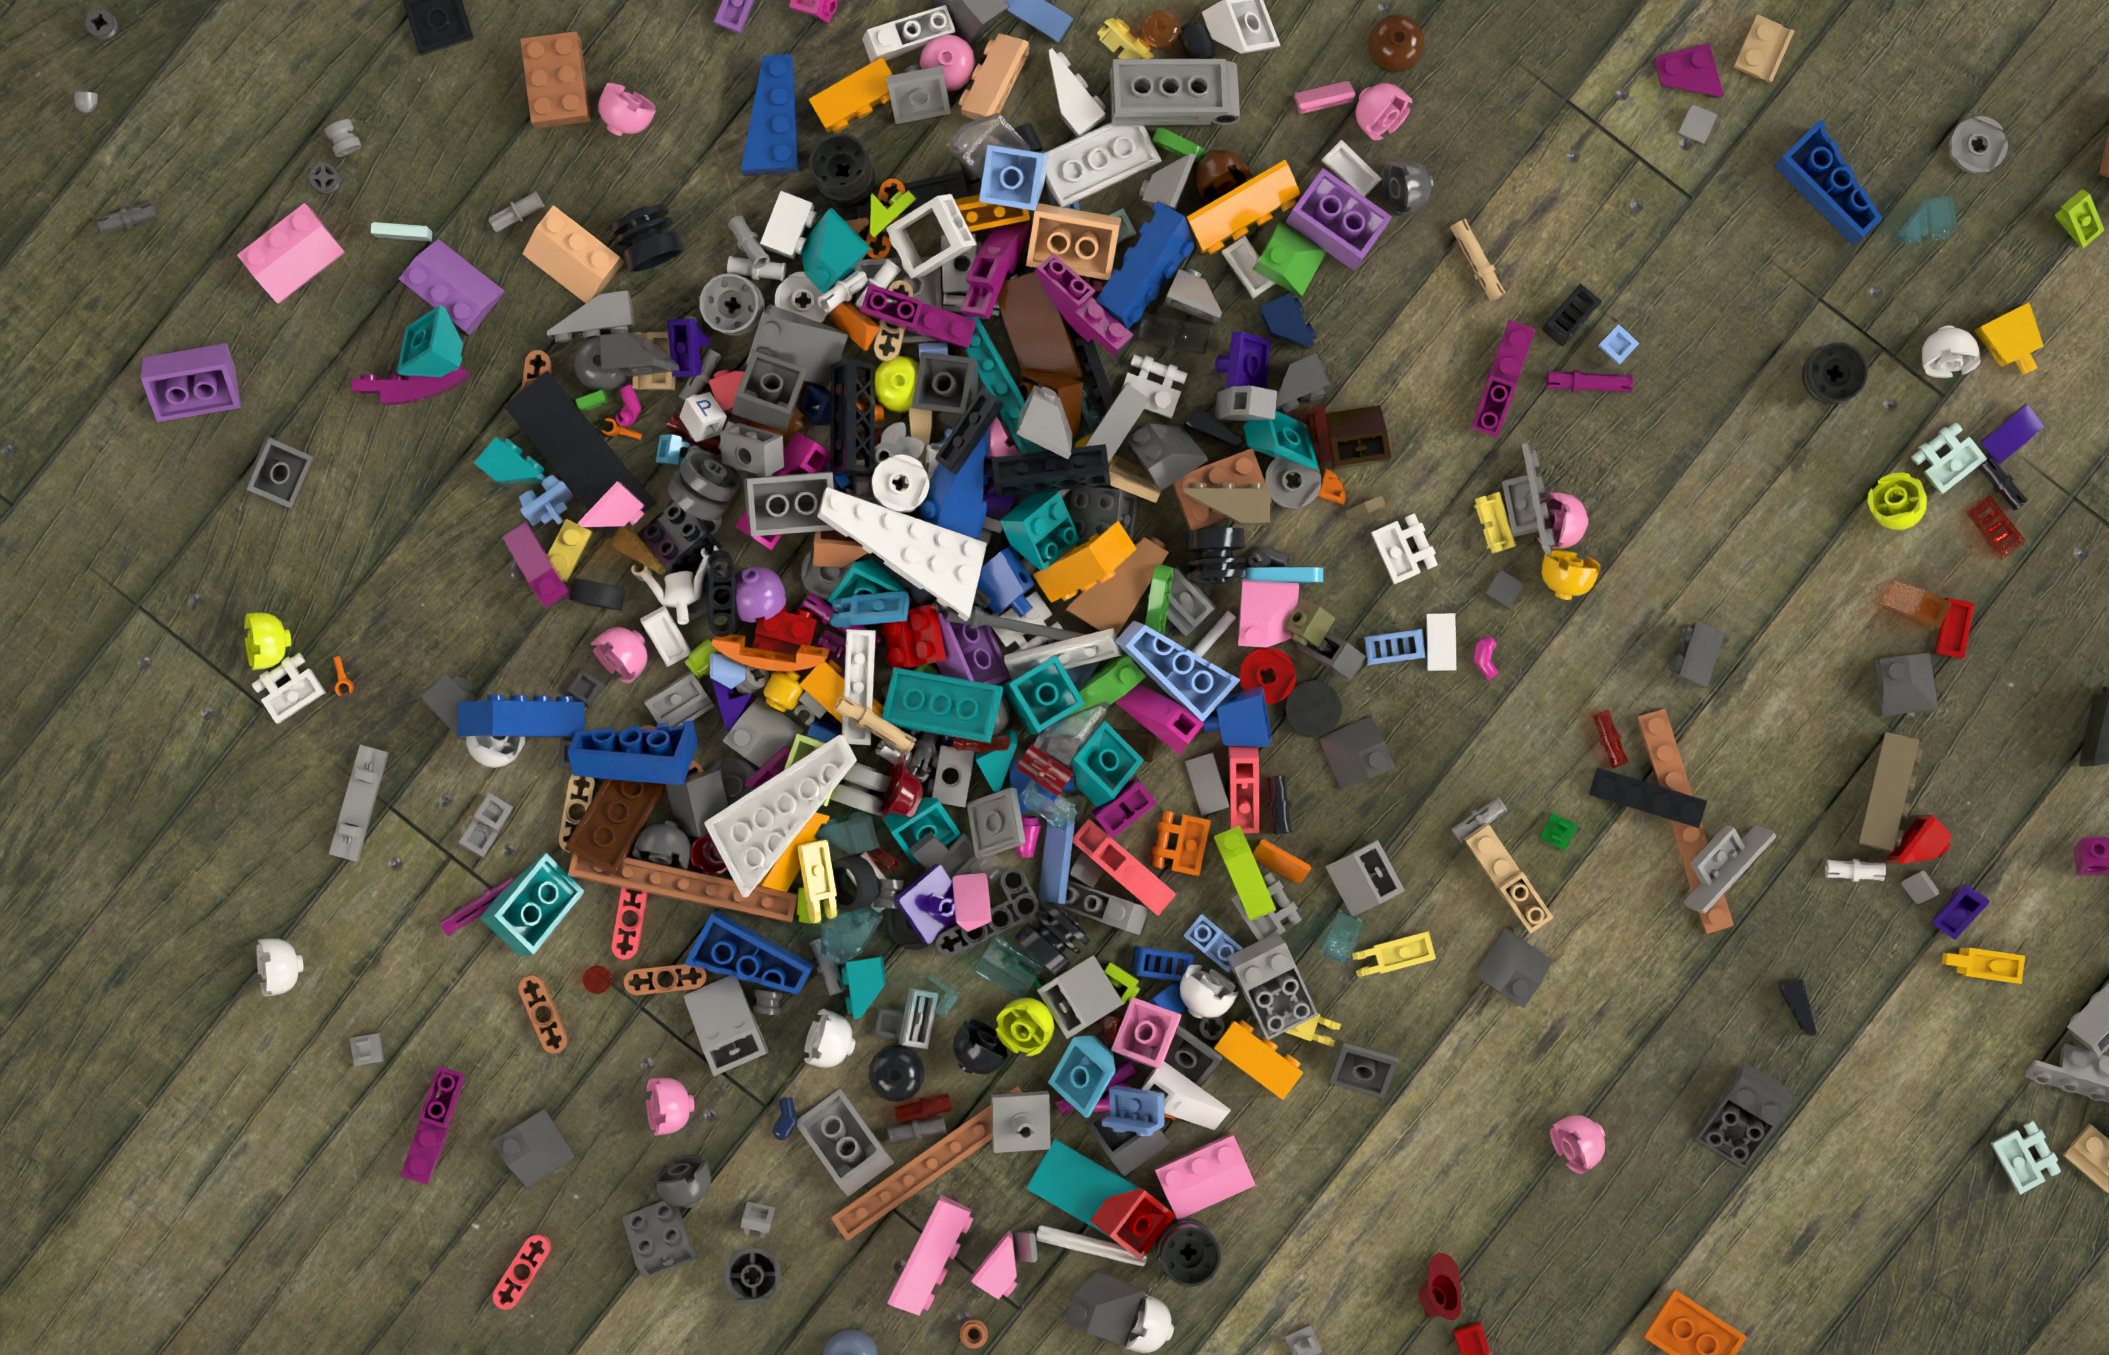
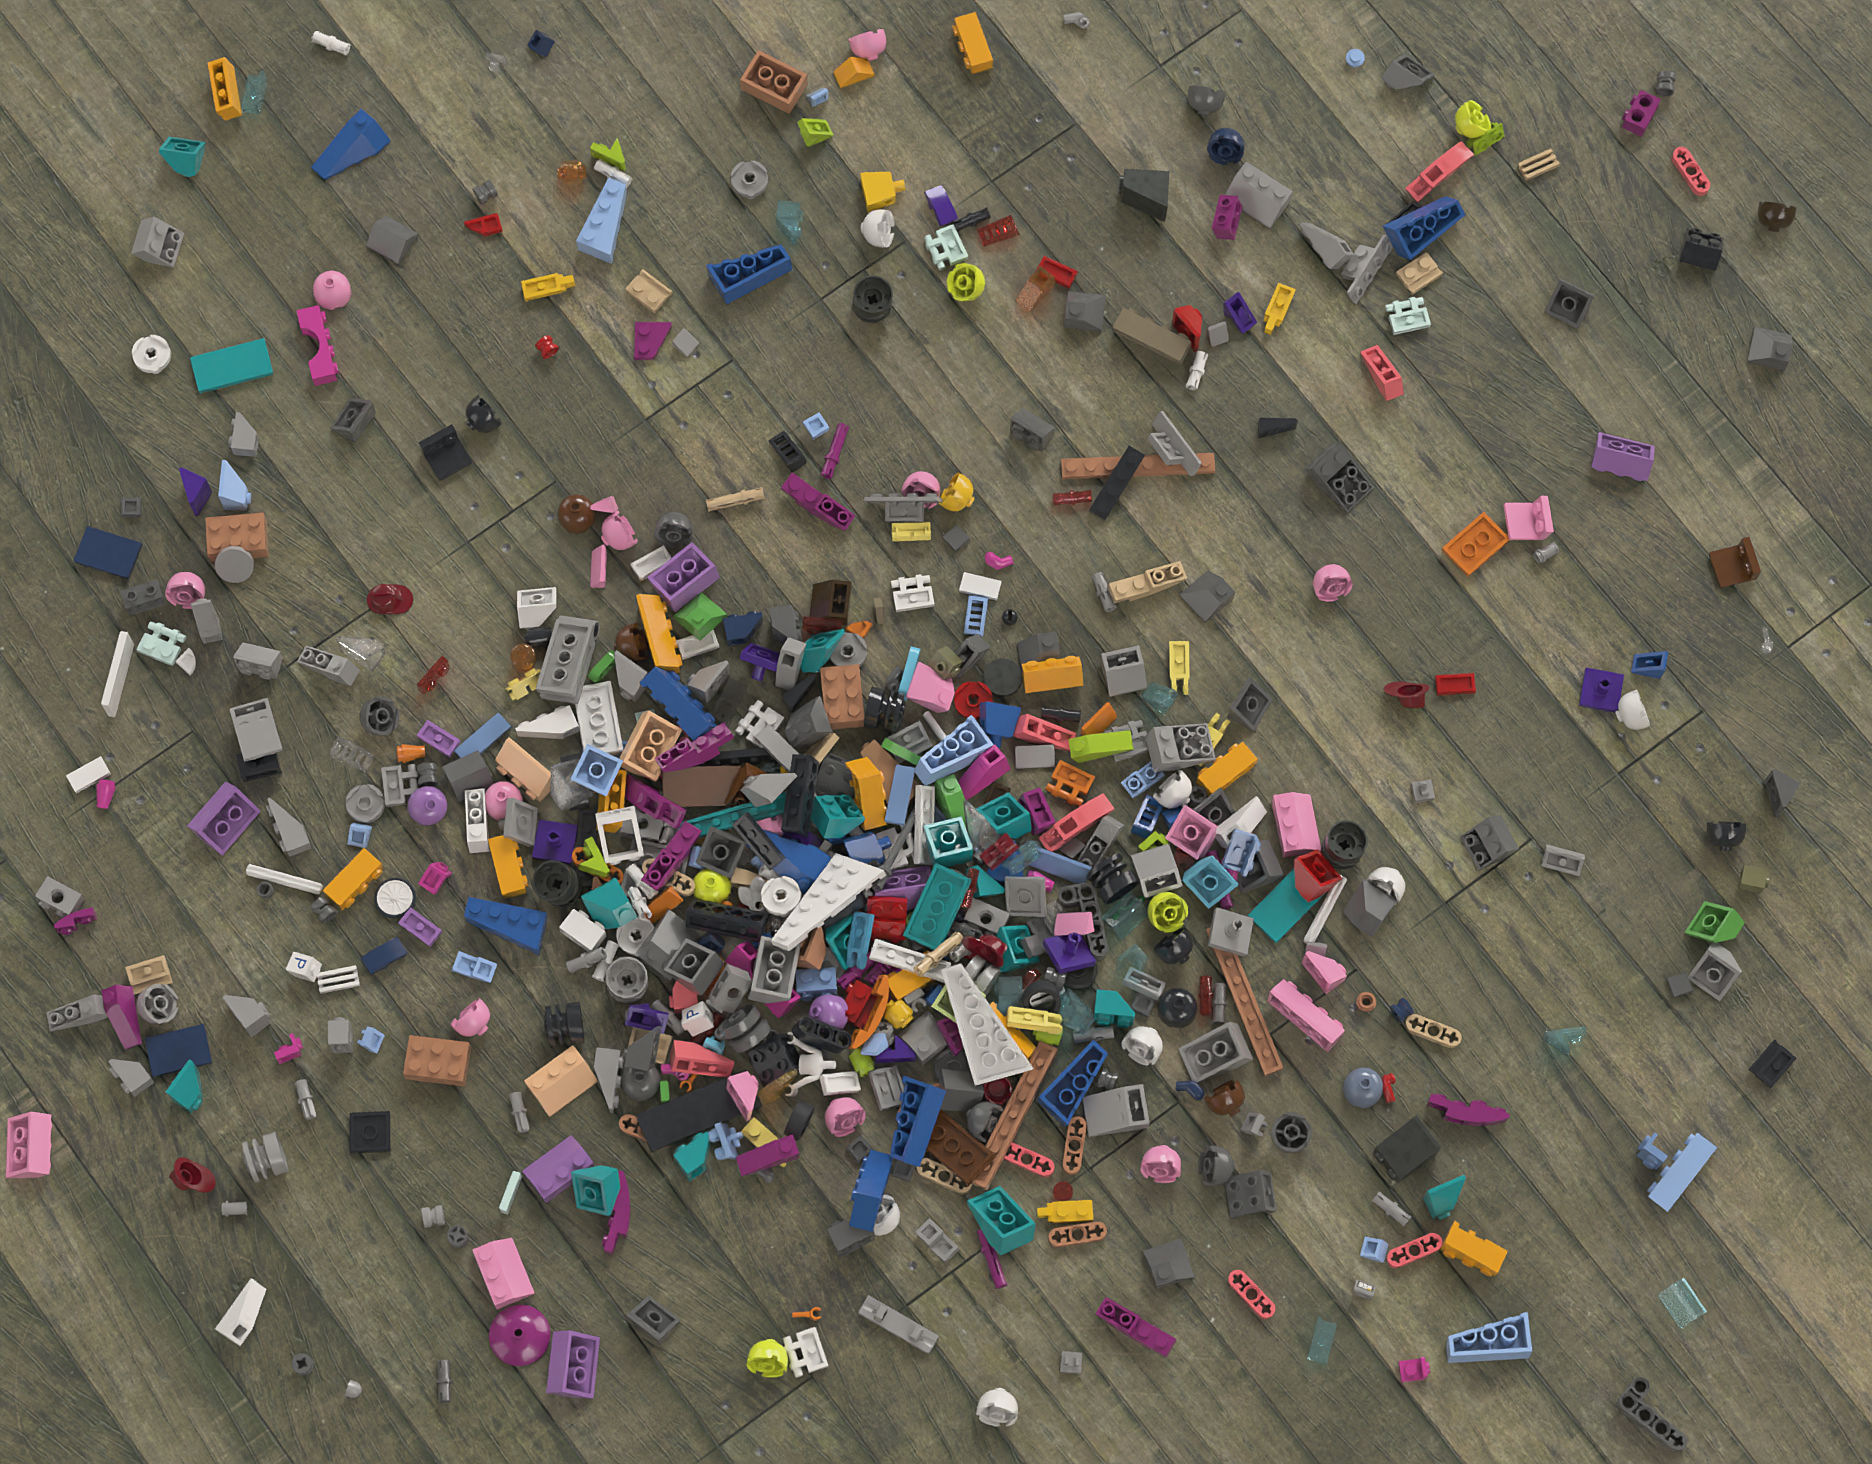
camera: 80 degrees left, 15 degrees down
dark tan slope [1183,483,1270,525] -> none
green tile [1538,812,1578,851] -> none
none -> light blue slope [451,951,497,983]
none -> magenta dish [489,1305,551,1366]
none -> dark purple tile [532,819,578,865]
none -> bright pink slope [590,496,618,513]
none -> coral slope [669,1040,734,1078]
none -> medium blue bracket [796,967,837,1001]
none -> medium blue tile [885,765,915,826]
none -> black hinge [1002,609,1018,626]
none -> light orange brick [1021,656,1084,693]
none -> yellow hinge [1037,1200,1093,1223]
none -> reddish brown cylinder [1204,1079,1245,1116]
none -> coral slope [1360,345,1404,401]

